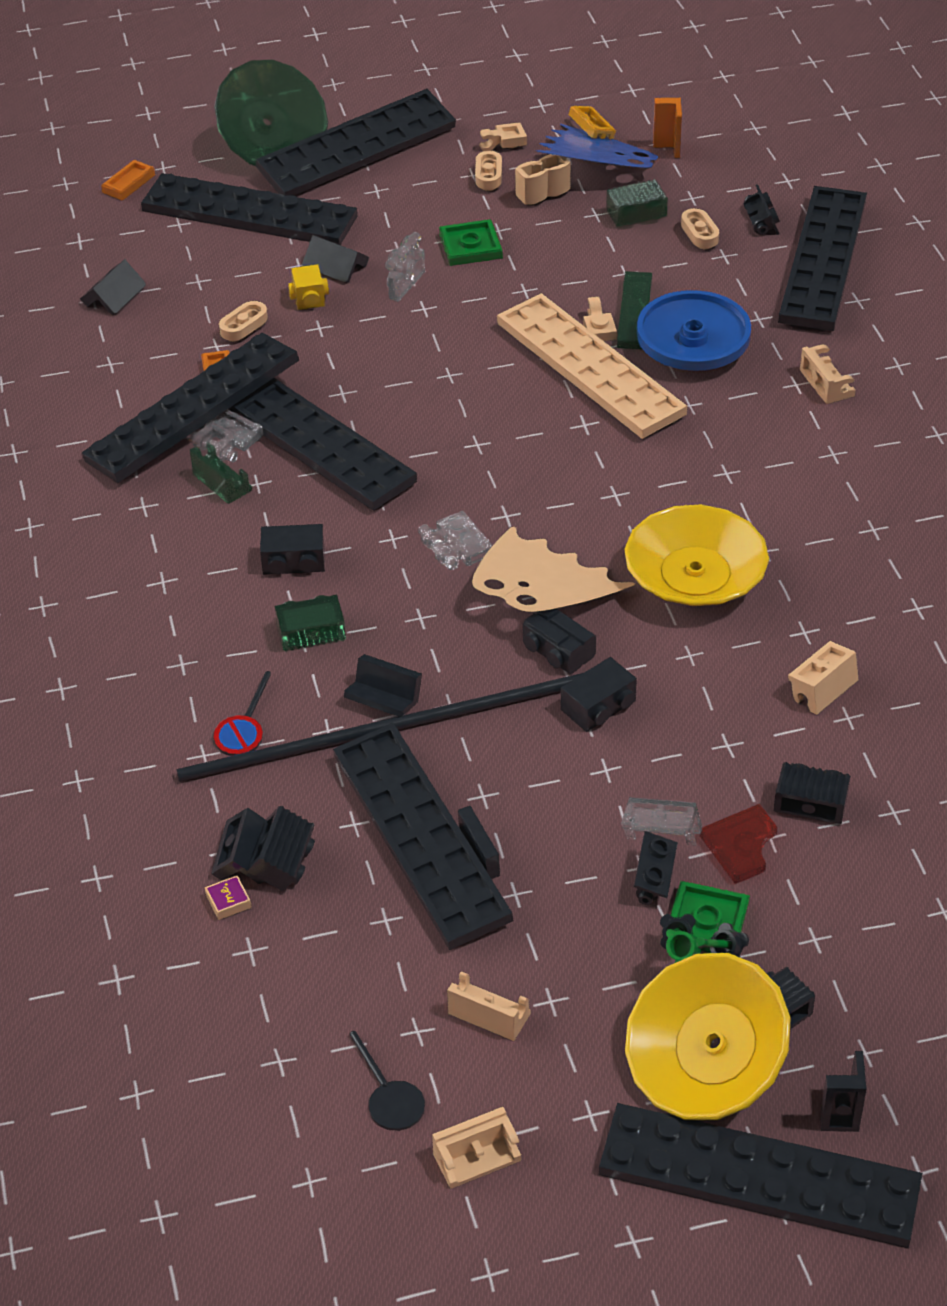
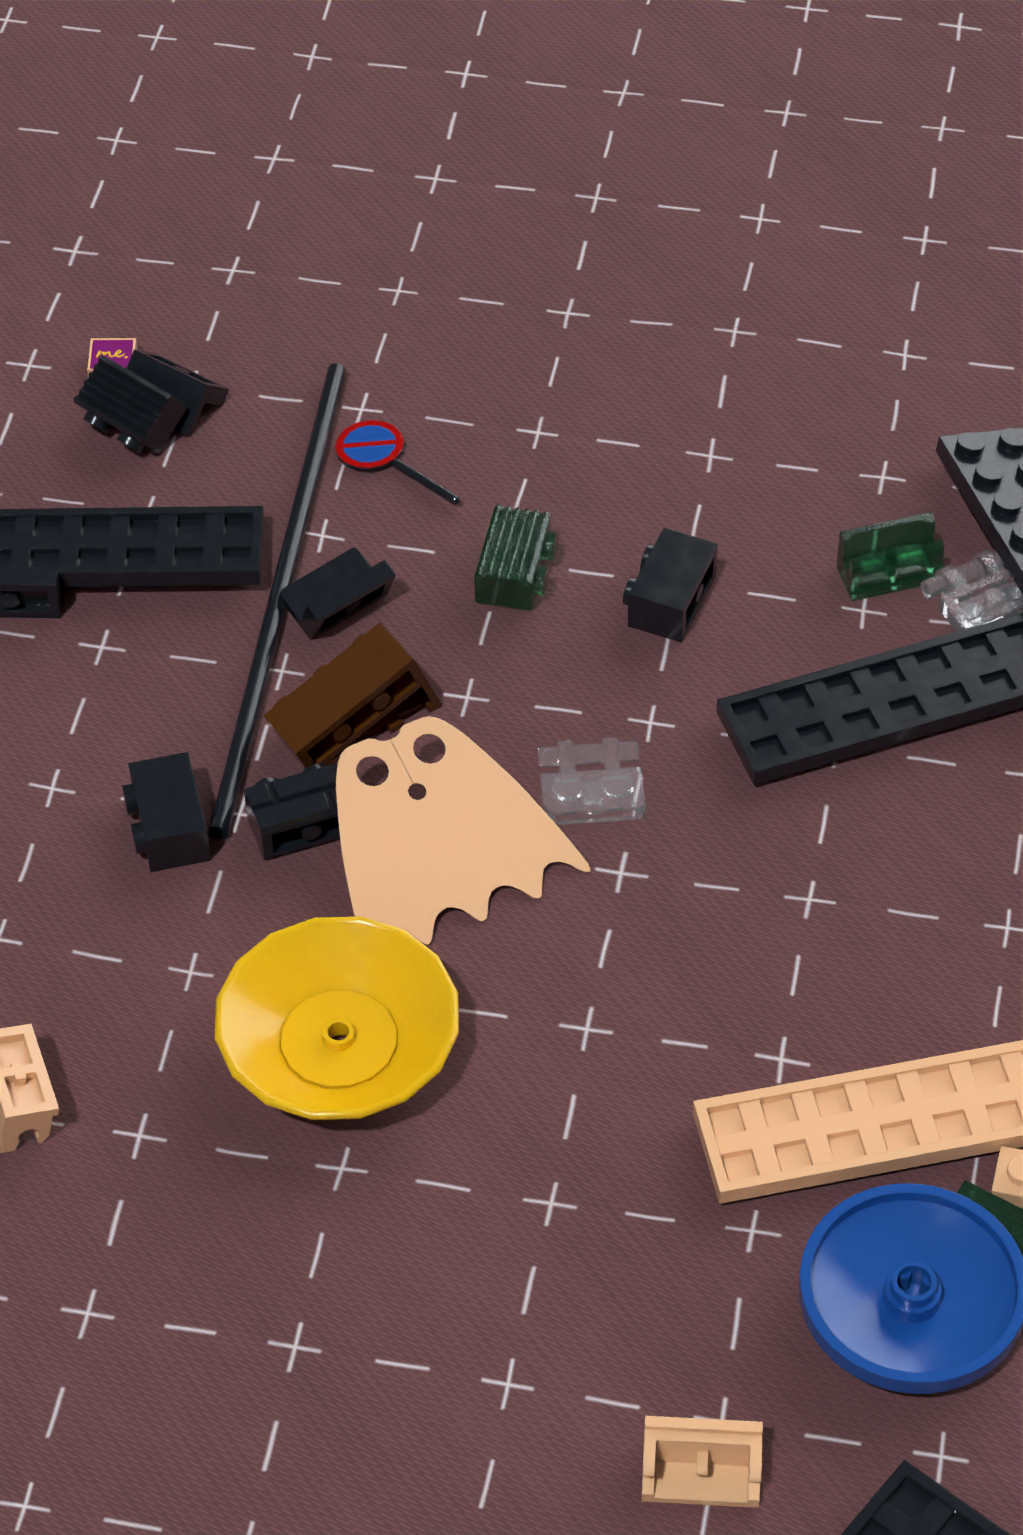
camera: 115 degrees right, 5 degrees up
none -> reddish brown wedge [263,622,442,769]

